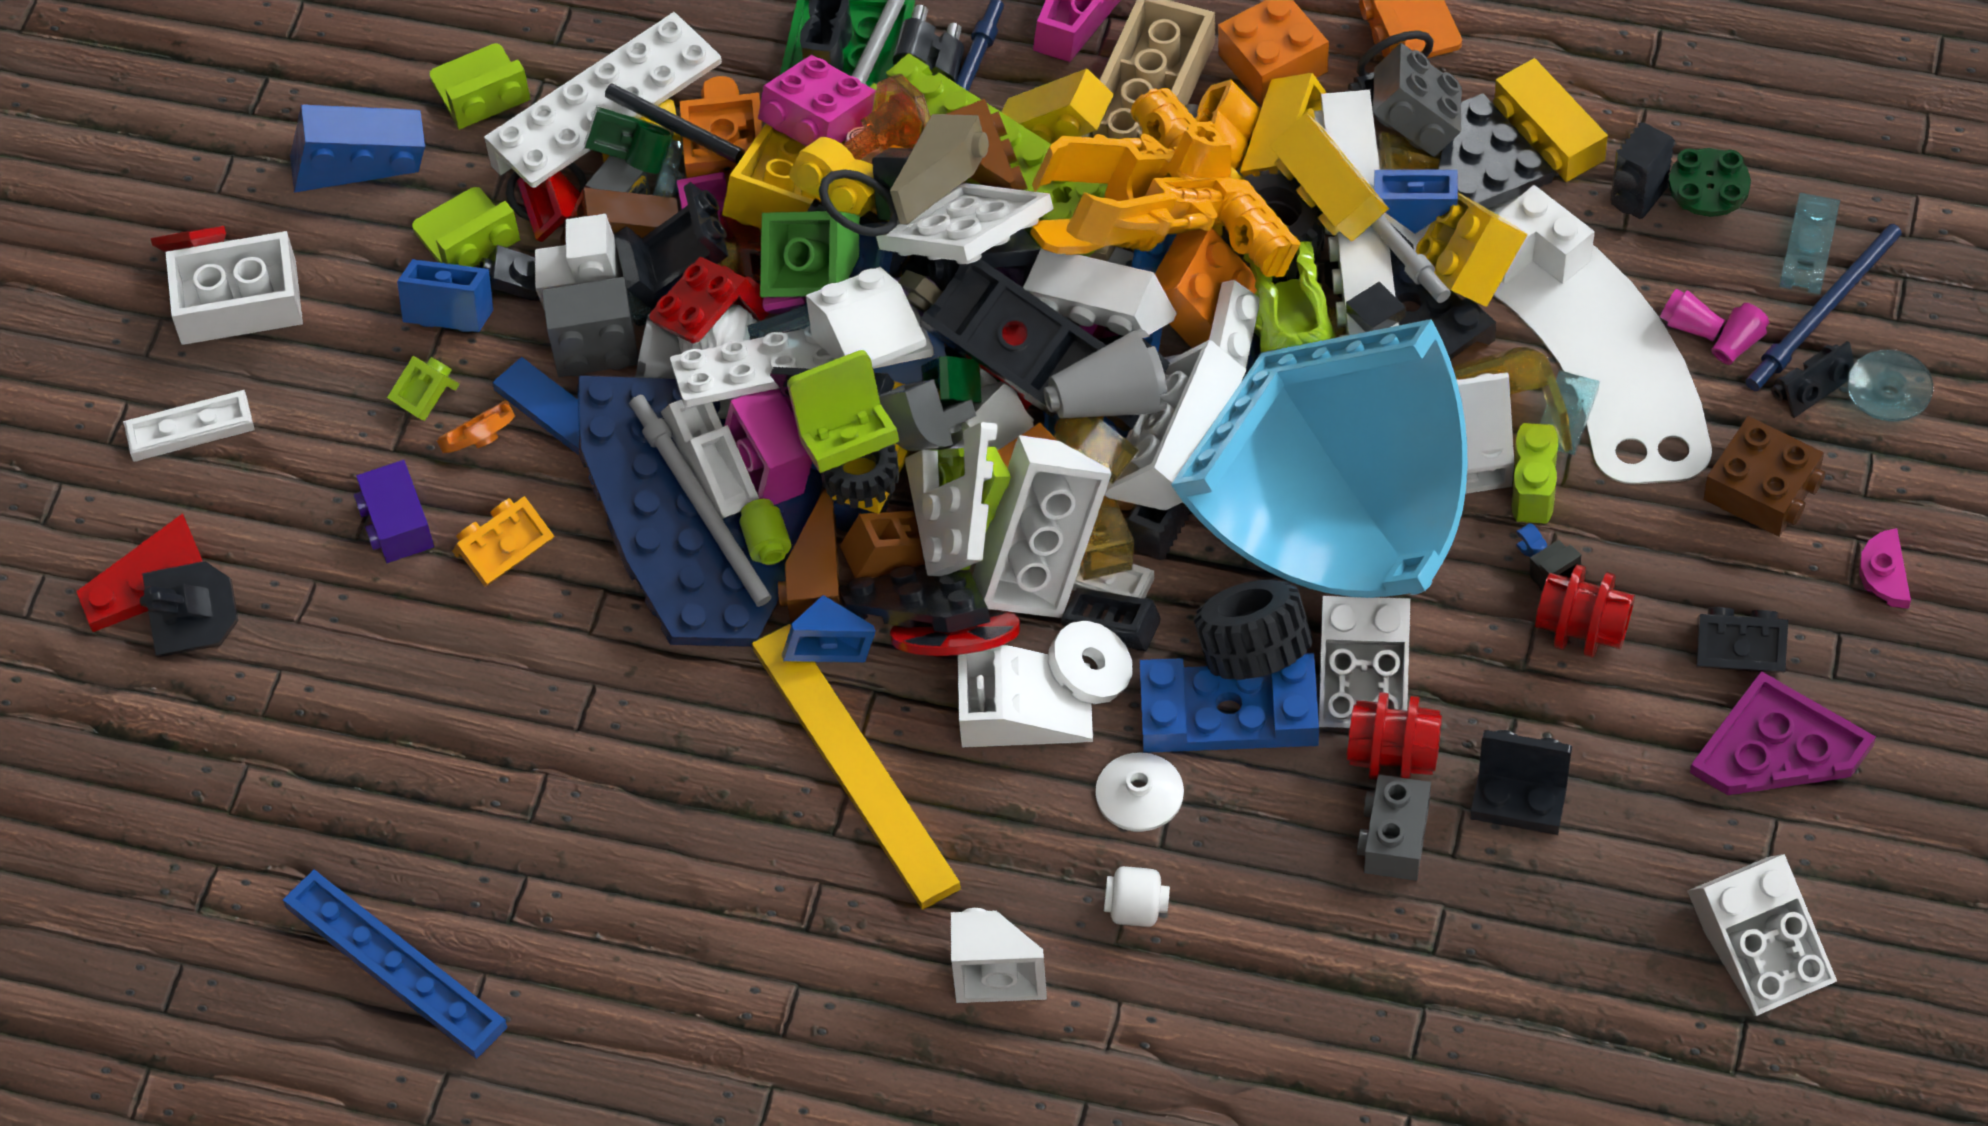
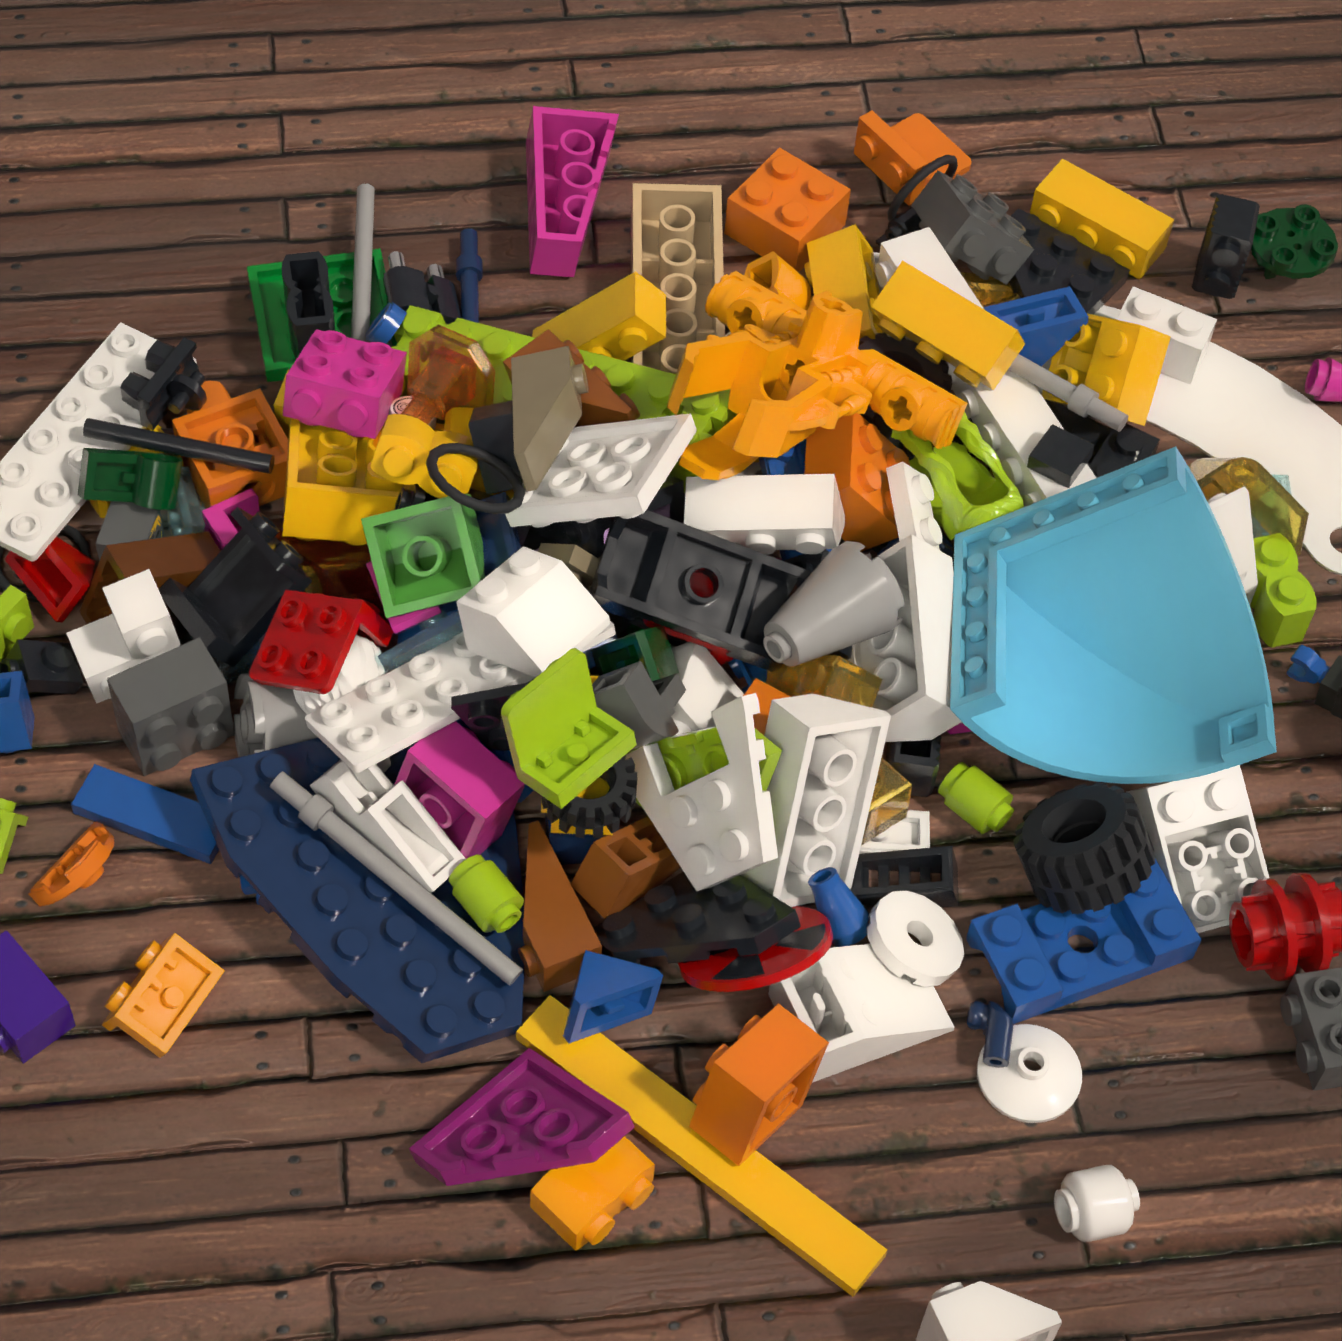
camera: 30 degrees left, 0 degrees up
none -> black hips [120,337,207,430]
none -> blue tile [365,302,407,344]
none -> magenta plate [409,1048,635,1186]
none -> light orange brick [530,1136,655,1251]
none -> orange brick [689,1003,829,1166]
none -> blue cone [808,867,870,947]
none -> lime brick [938,762,1014,834]
none -> dark blue arm [967,1000,1013,1068]

